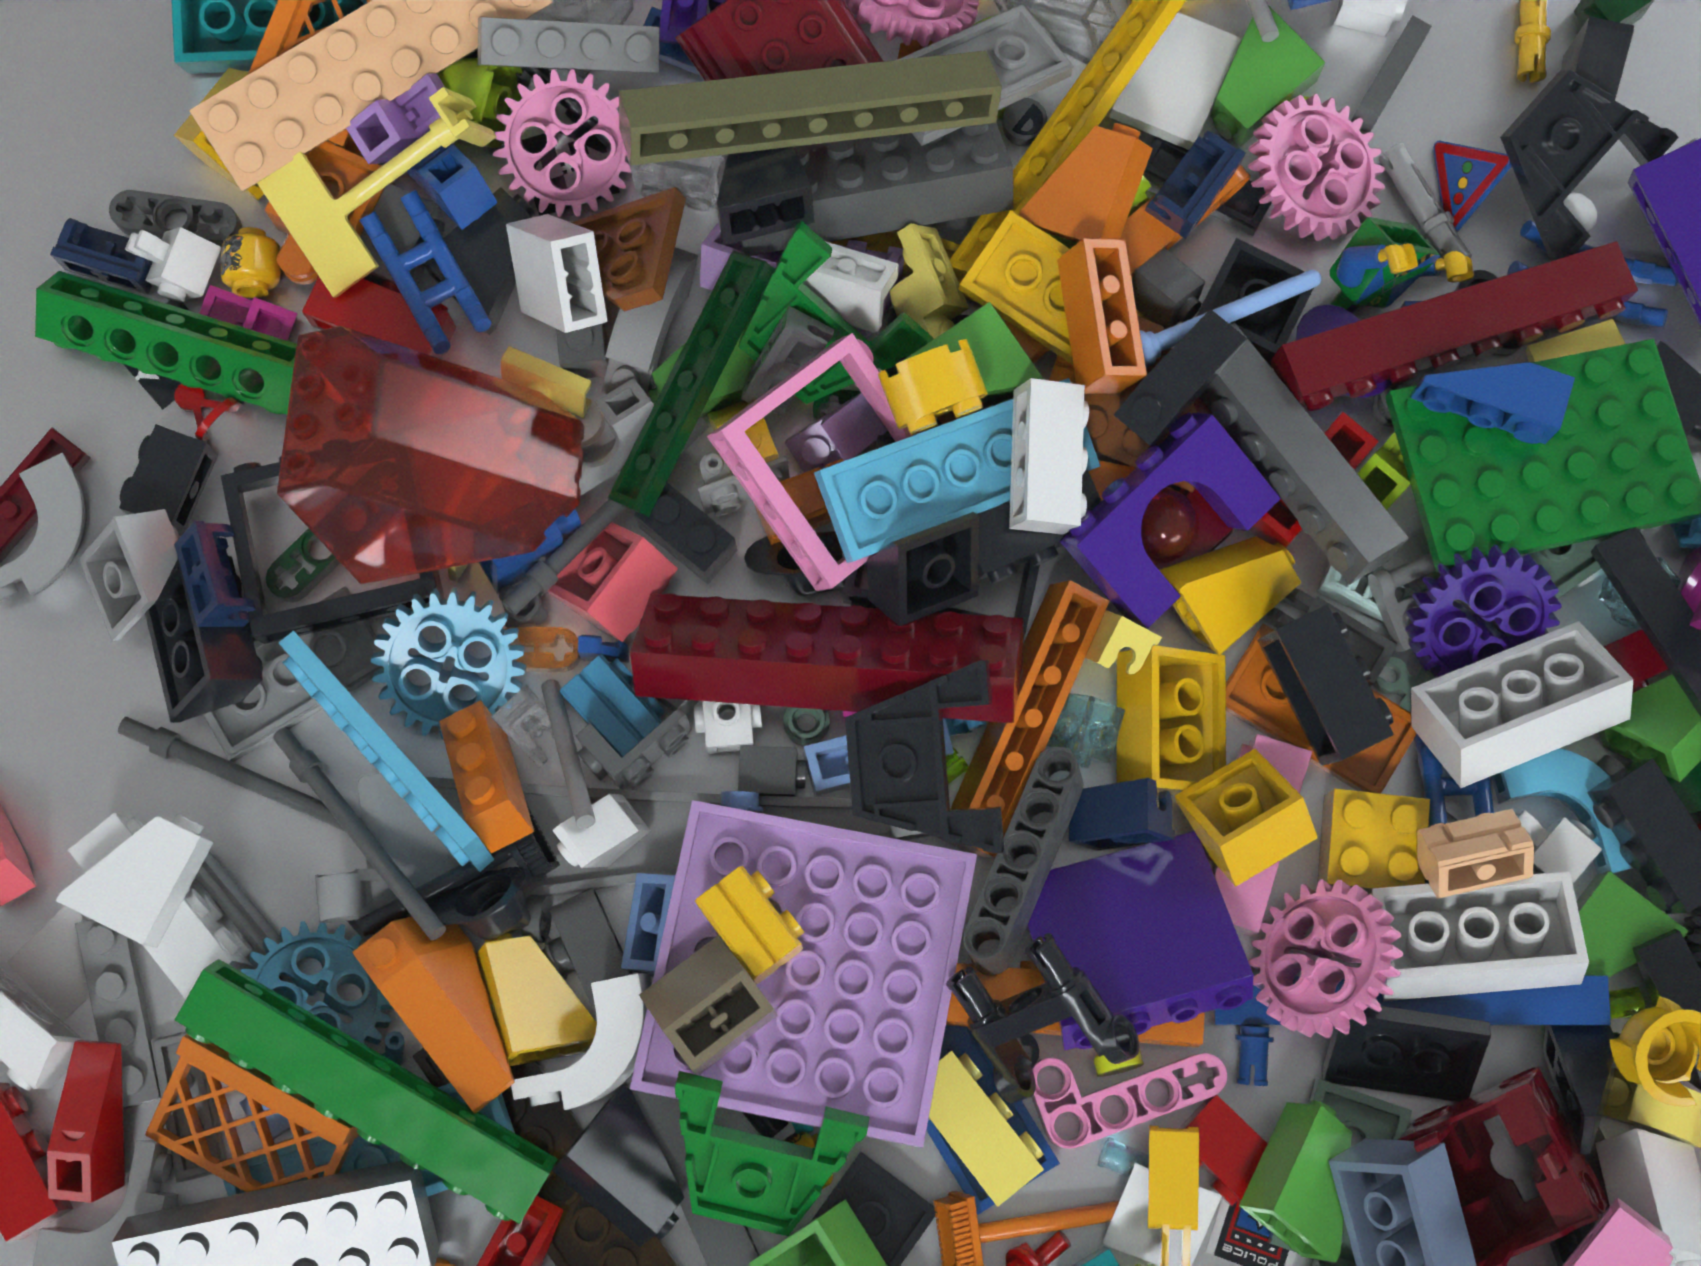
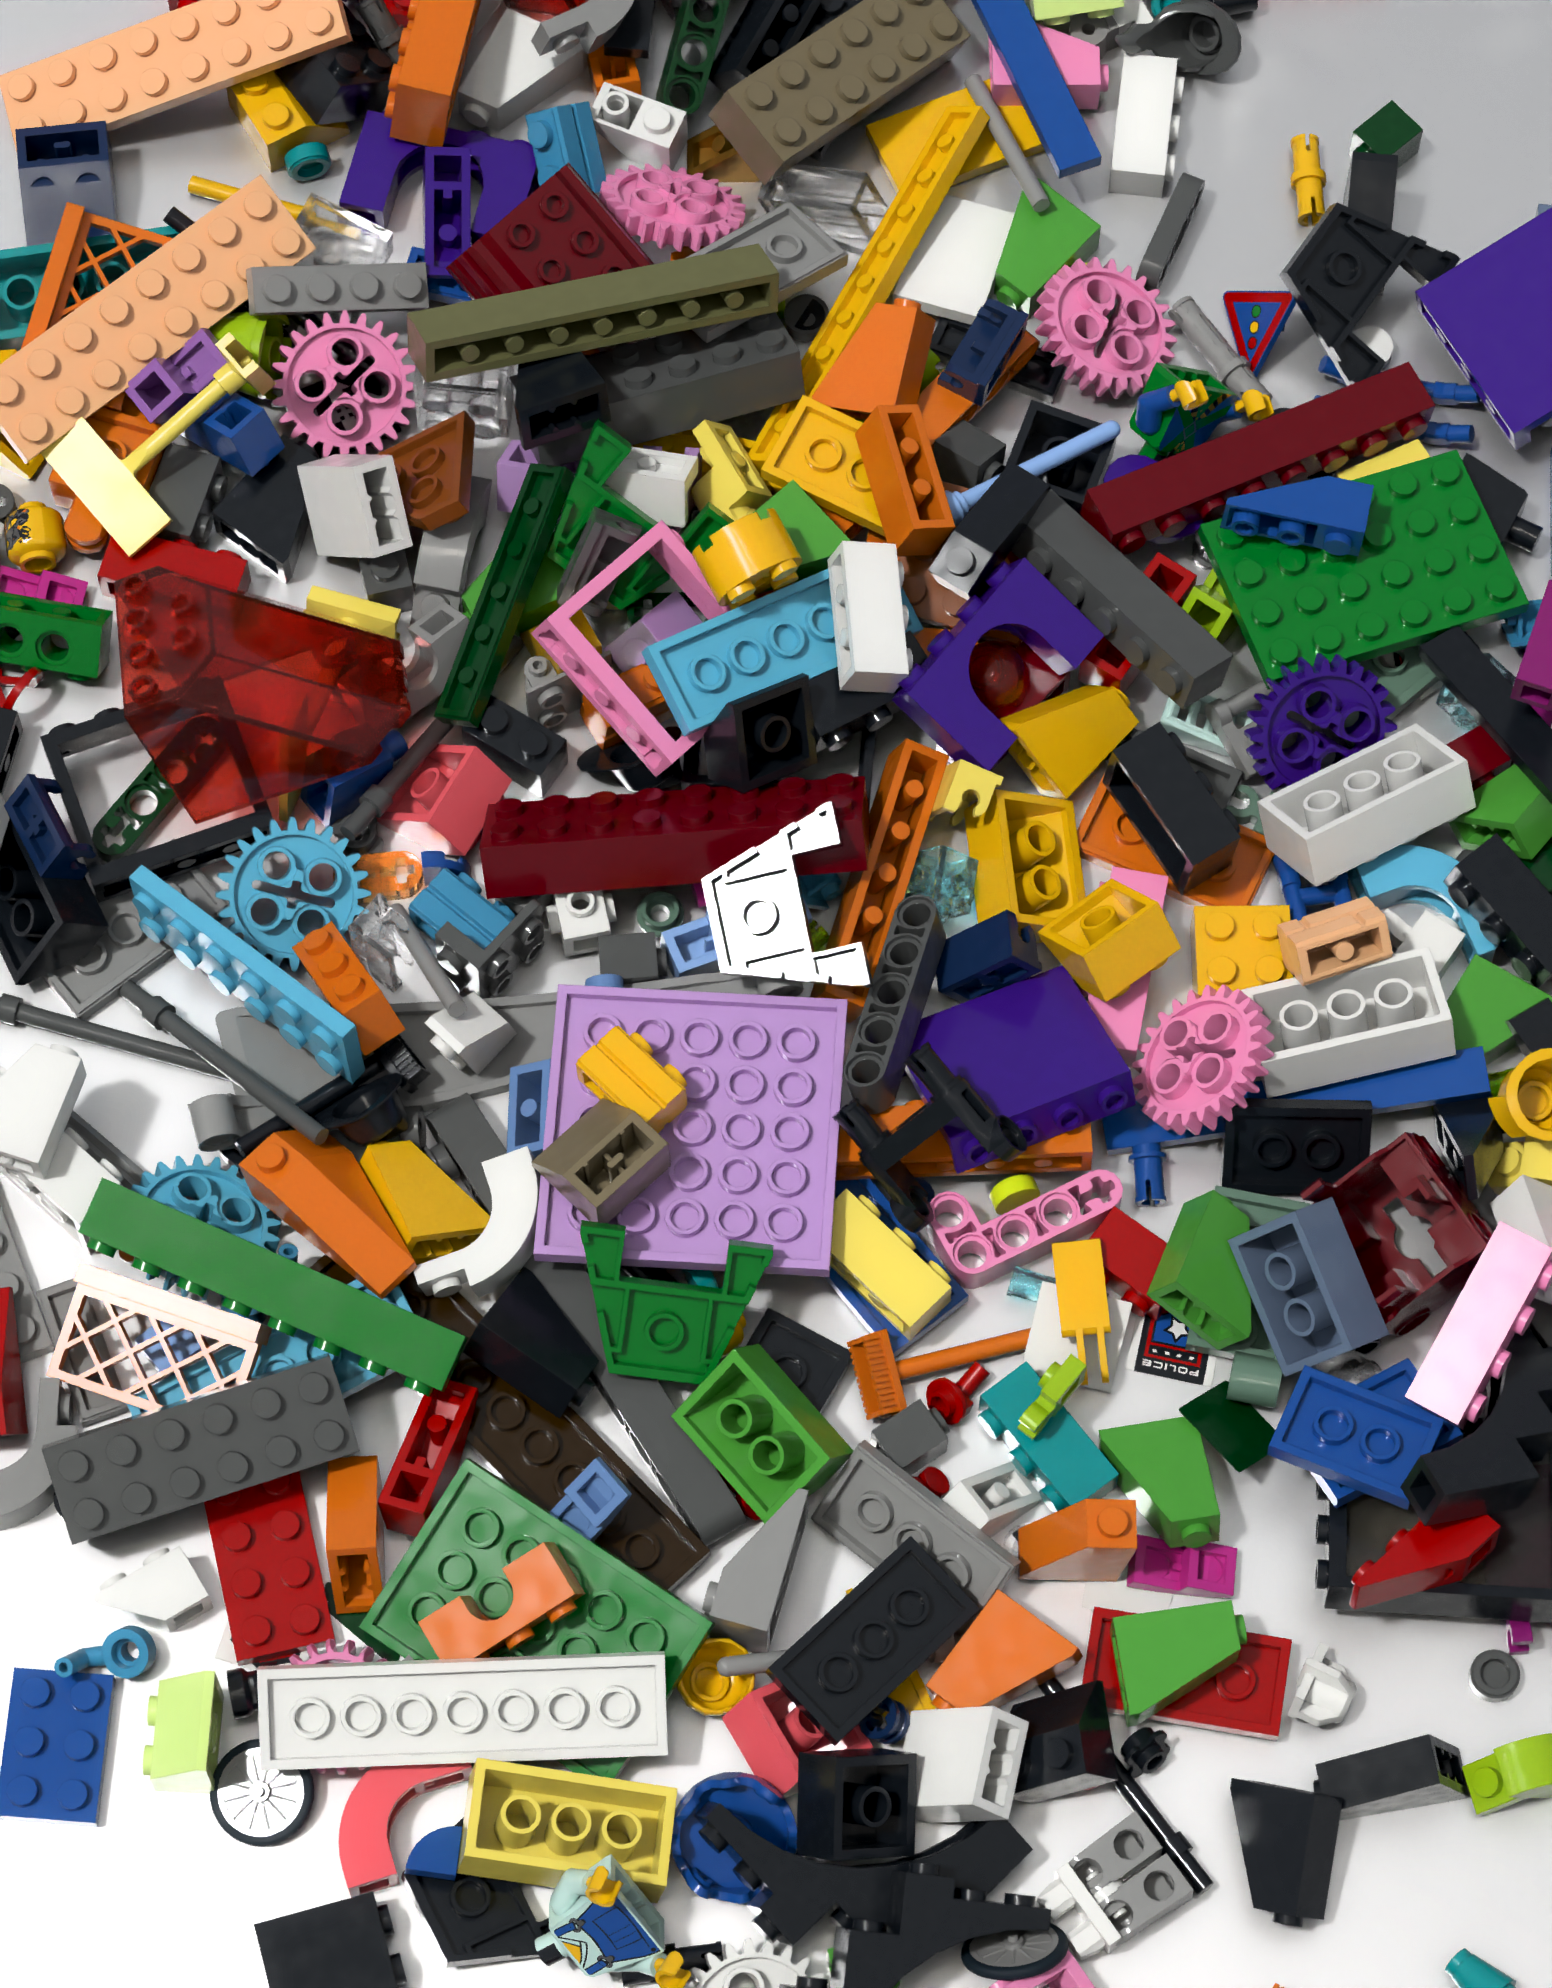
camera: 10 degrees left, 10 degrees down
blue piece [360,190,491,355] -> none

